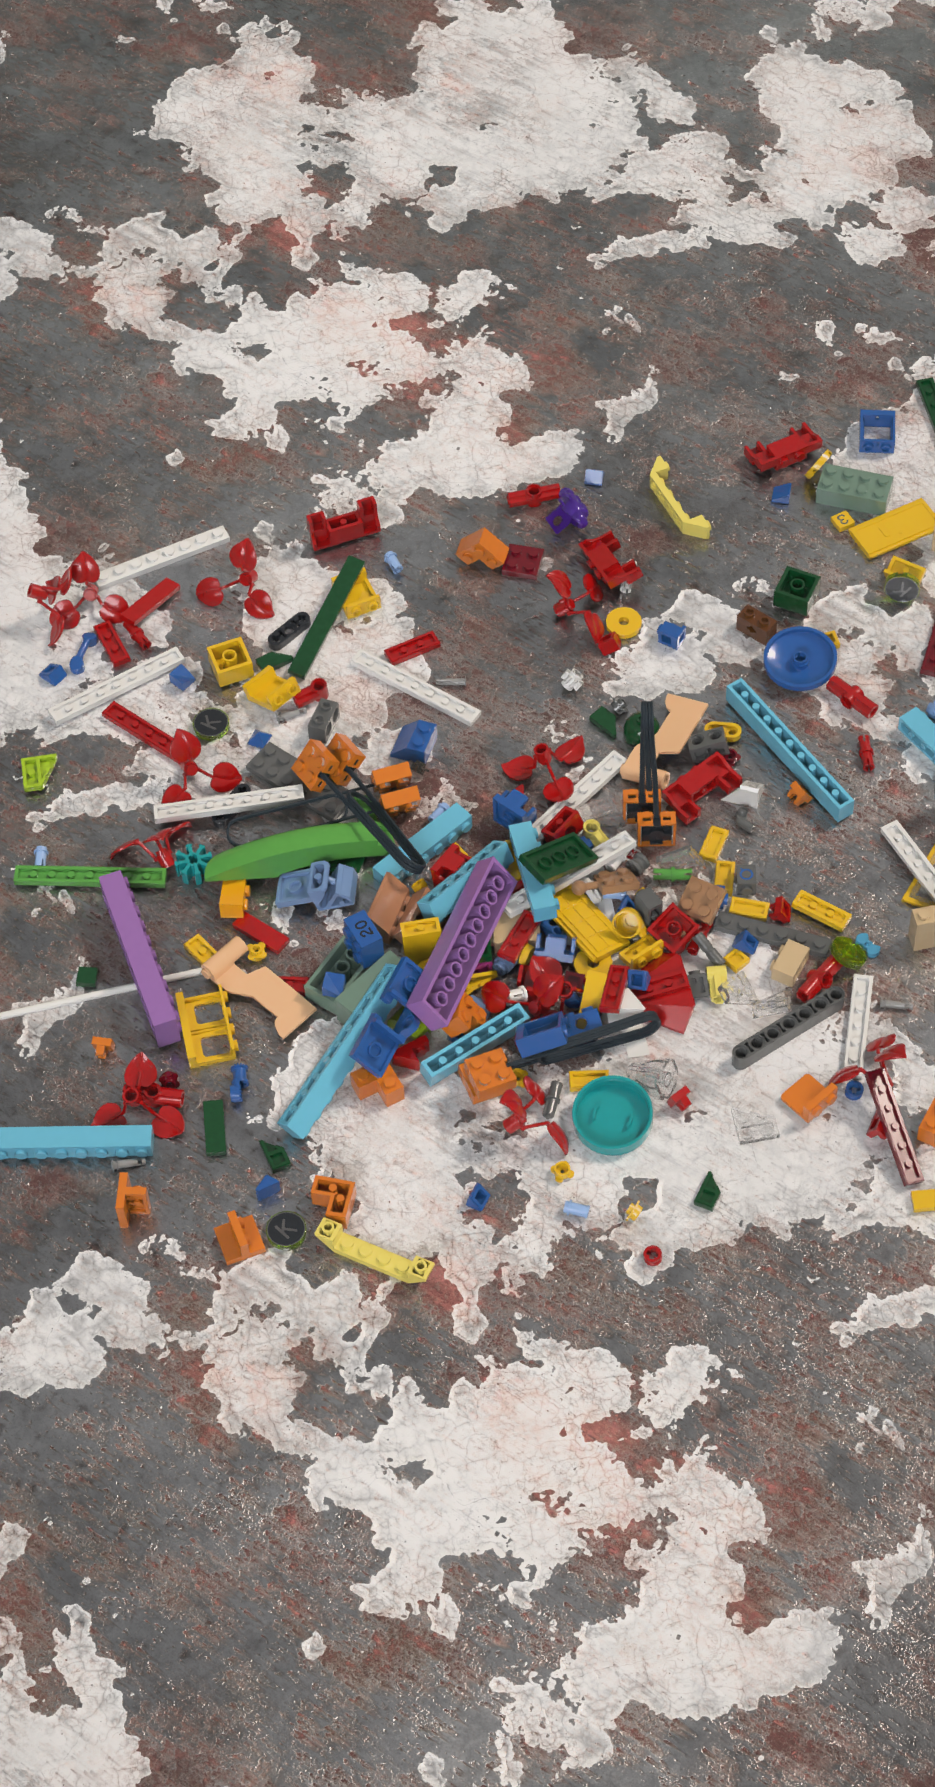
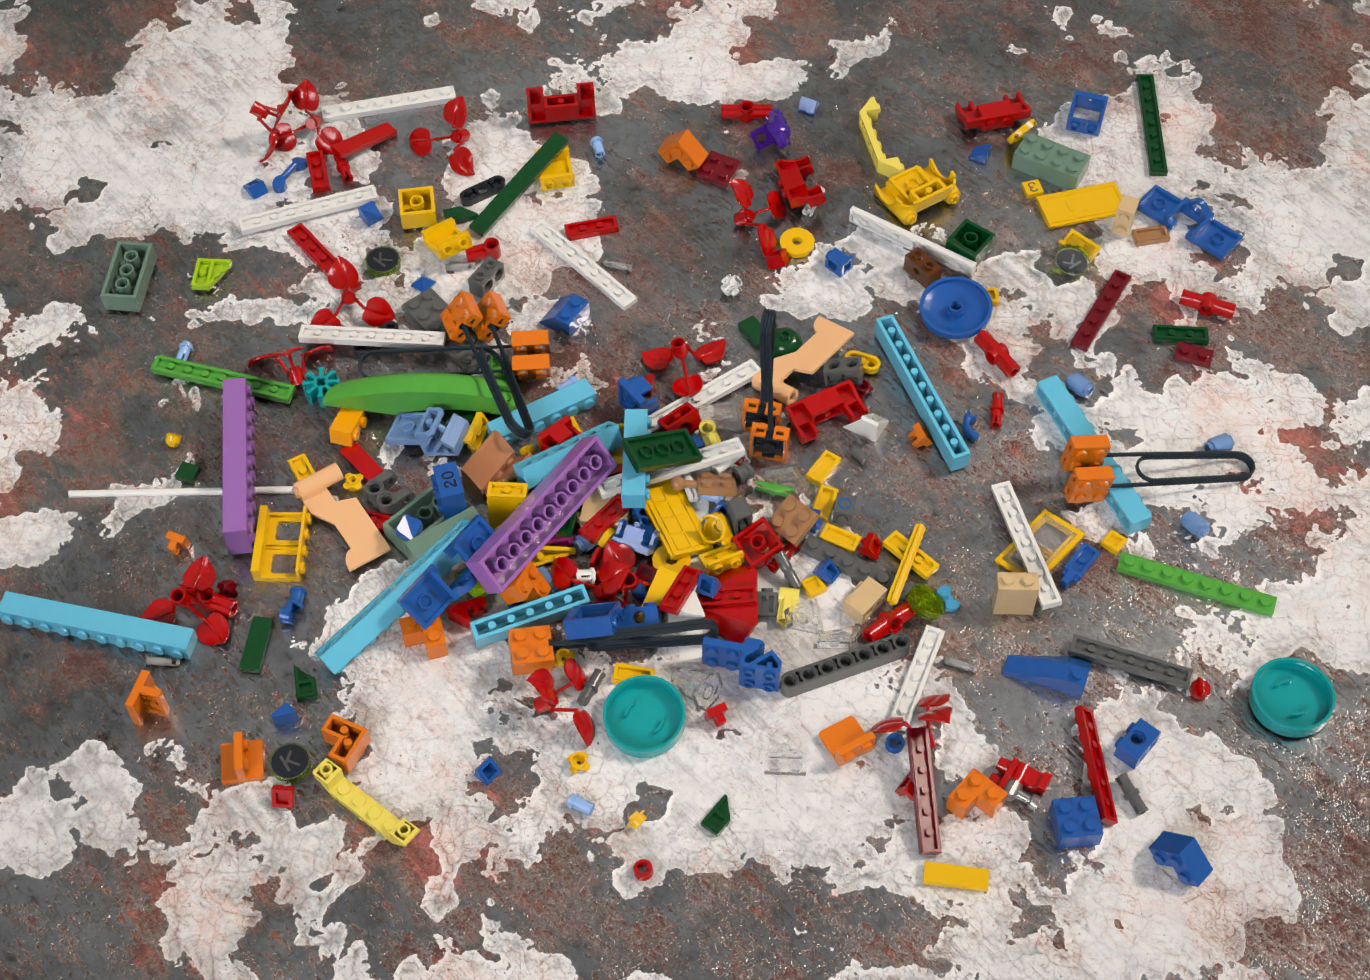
camera: 10 degrees right, 0 degrees up
none -> yellow hinge [165,433,181,447]
none -> red tile [271,784,295,809]
none -> dark grey piece [365,469,415,516]
none -> yellow tile [463,412,489,453]
none -> blue piece [702,637,782,692]
none -> white tile [849,206,977,278]
none -> yellow piece [874,158,961,225]
none -> yellow axle [886,523,926,605]
none -> blue piece [962,409,979,441]

